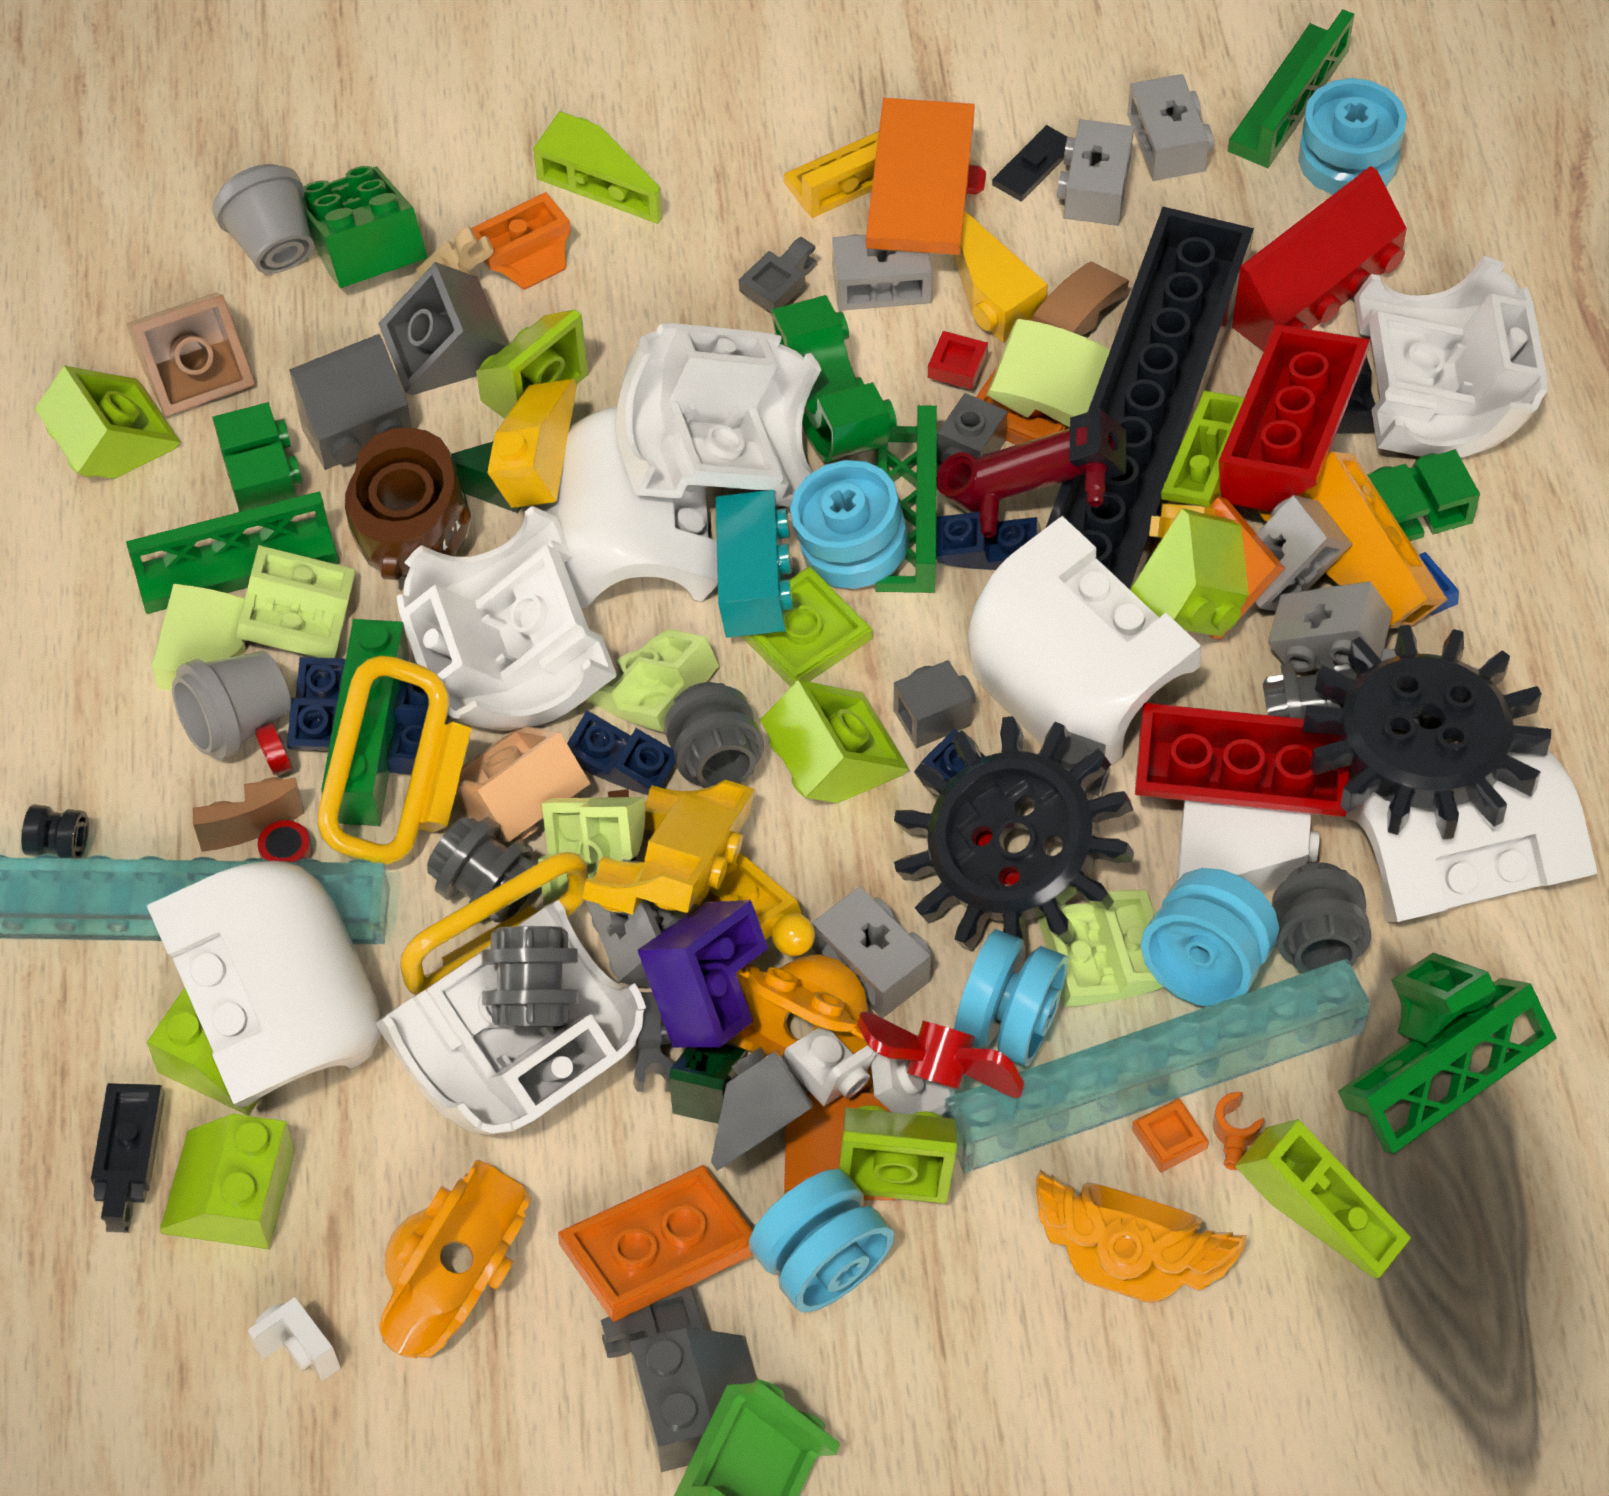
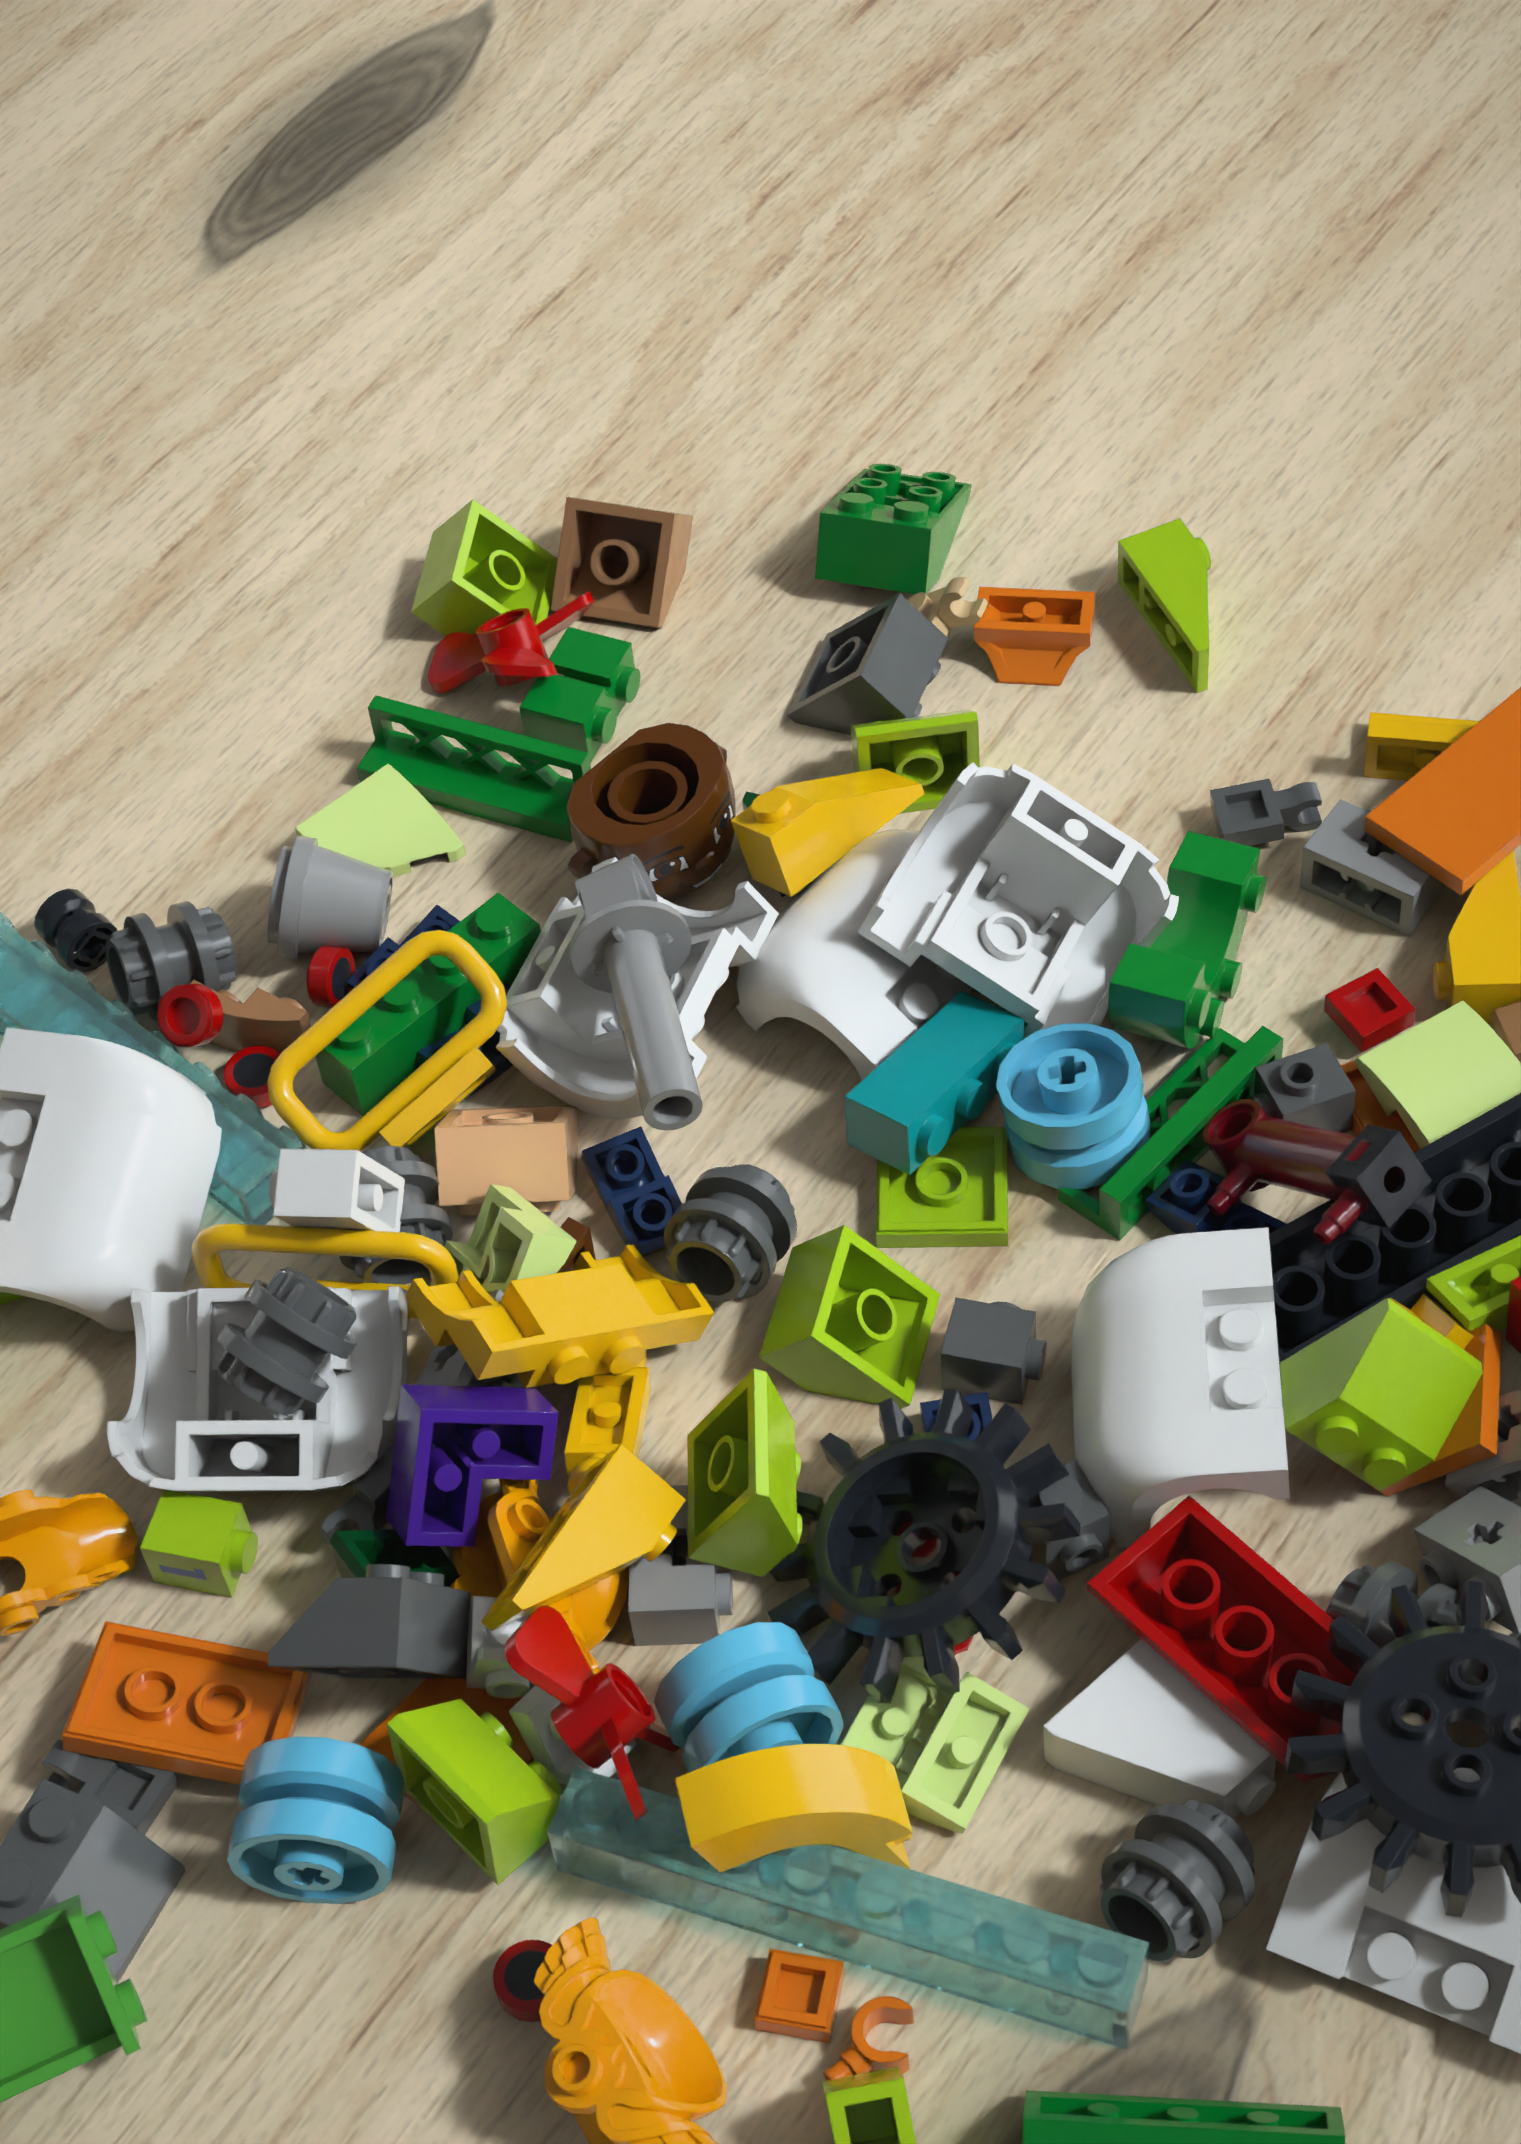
camera: 45 degrees right, 5 degrees down
light grey piece [212,164,314,274] -> none
yellowish green slope [235,545,356,658] -> none
dark grey slope [289,334,412,470] -> none
yellowish green slope [586,629,719,732] -> none
medium azure wheel [1140,868,1280,1008] -> none
green slope [1391,952,1497,1045] -> none
none -> dark grey piece [106,901,237,1021]
none -> lime brick [140,1489,258,1598]
none -> red tile [157,984,223,1047]
none -> white brick [269,1149,405,1232]
none -> red piece [428,591,595,694]
none -> yellow slope [481,1444,686,1631]
none -> tile [493,1940,552,2022]
none -> light grey piece [570,854,703,1130]
none -> yellow arch [675,1744,913,1880]
none -> lime slope [687,1368,802,1577]

